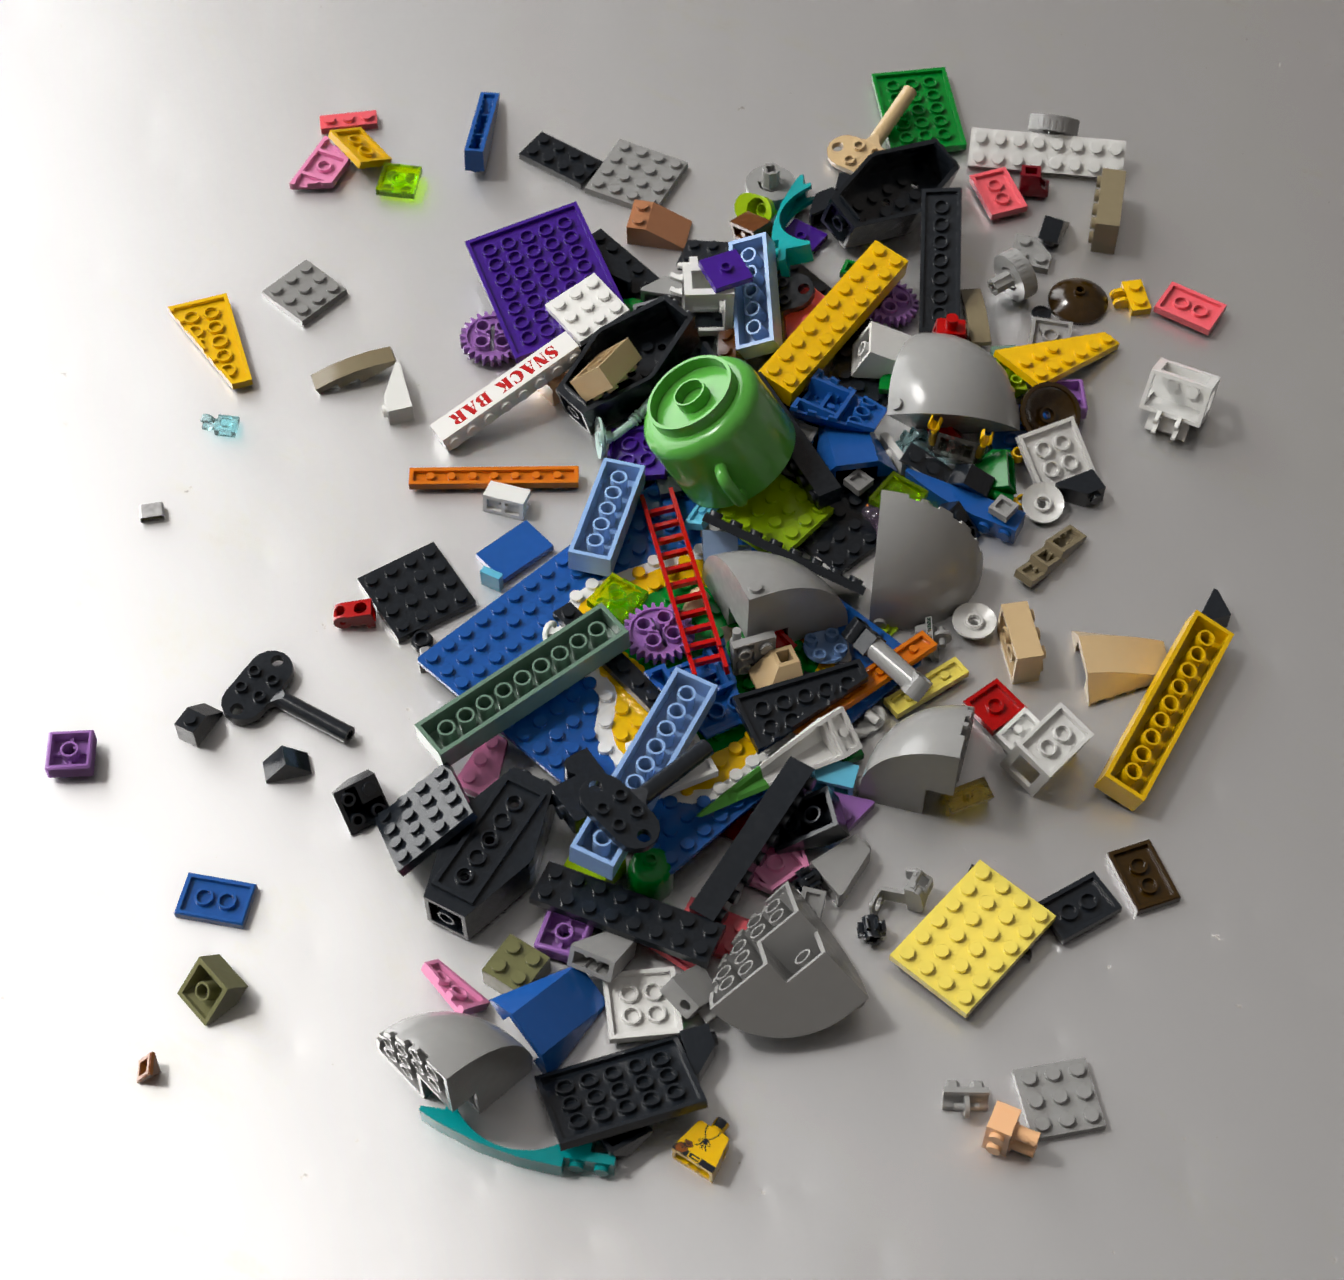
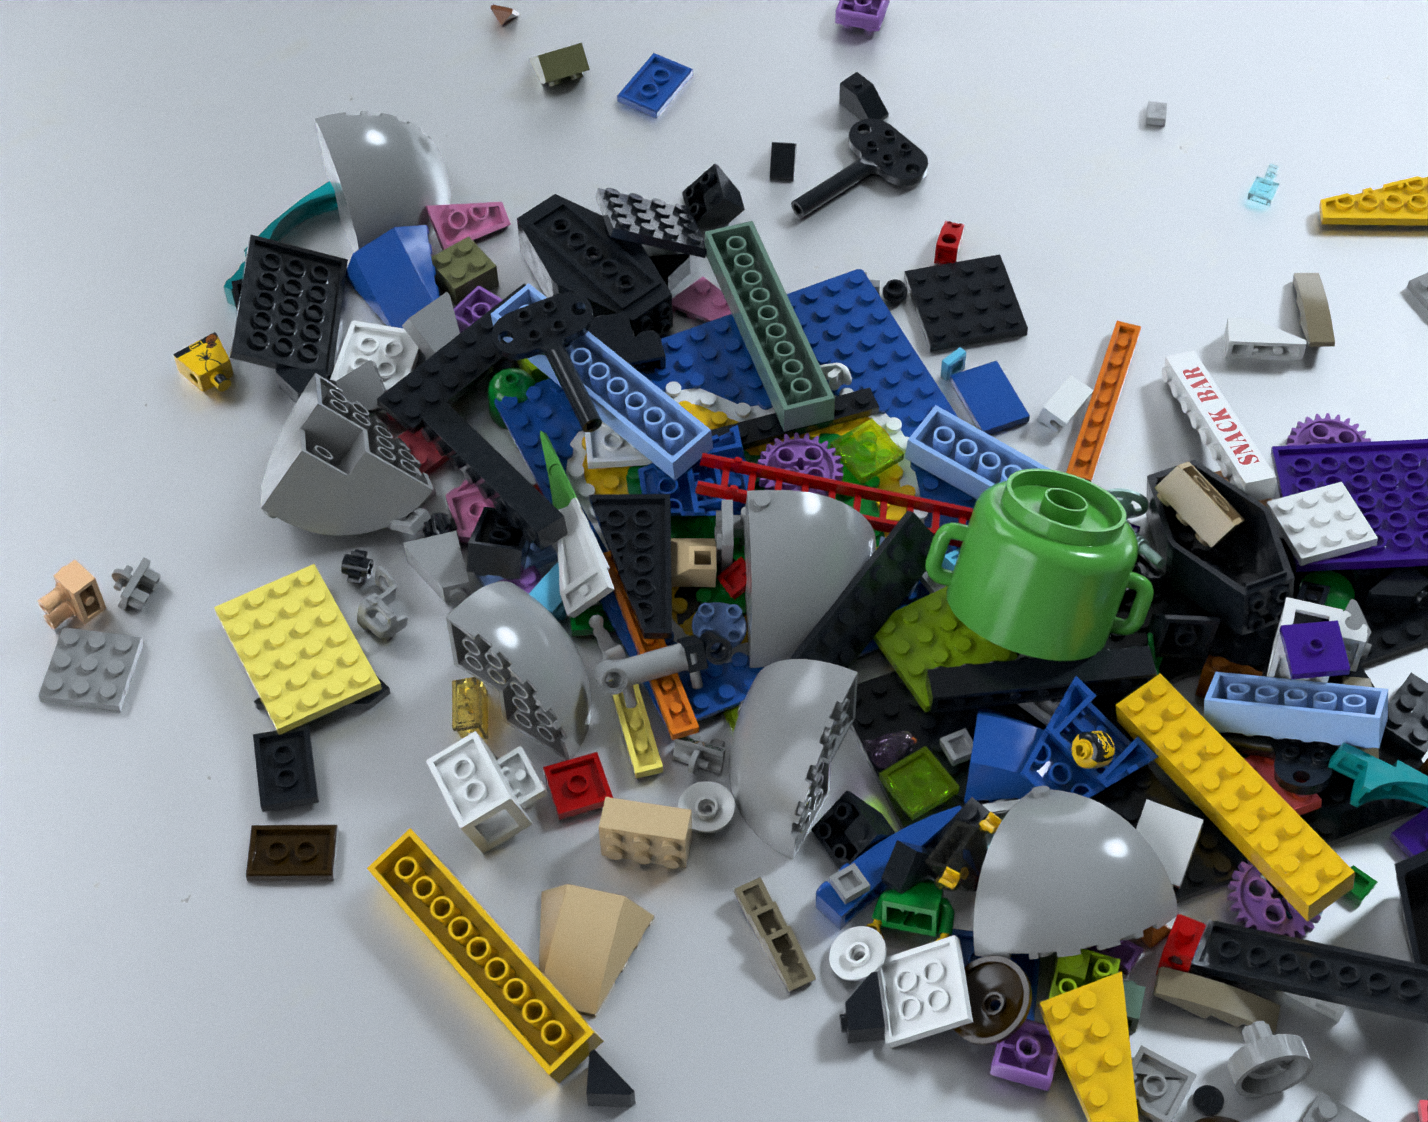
camera: 110 degrees right, 0 degrees up
none -> yellow head [1071,731,1115,769]

